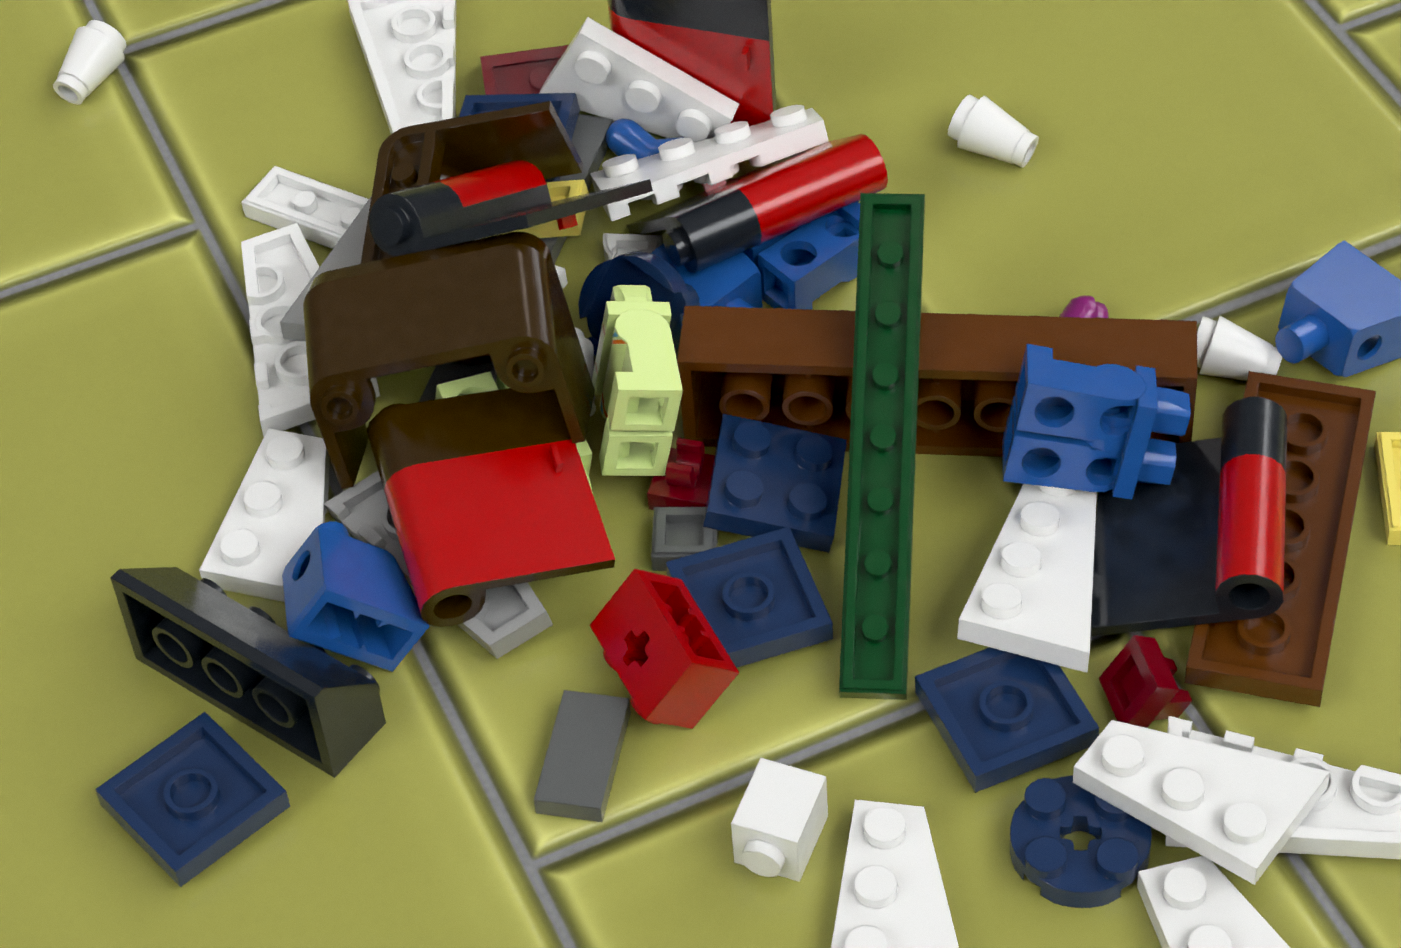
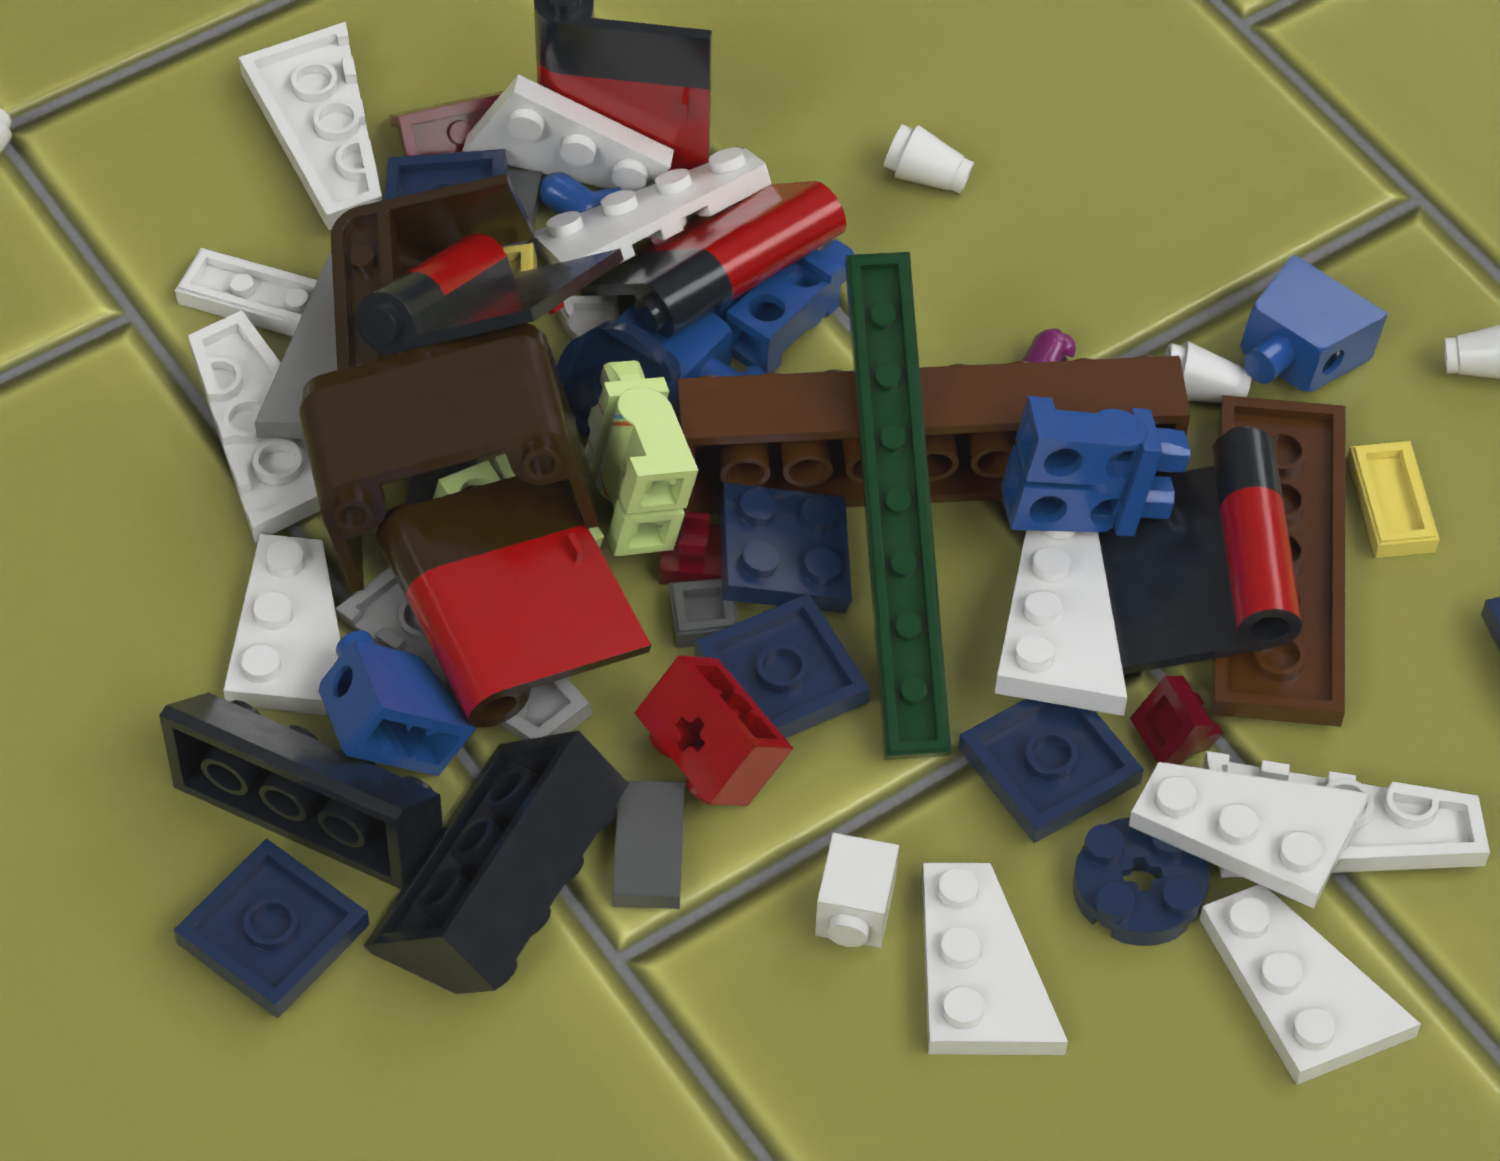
camera: 15 degrees left, 5 degrees up
none -> black slope [364,730,629,994]

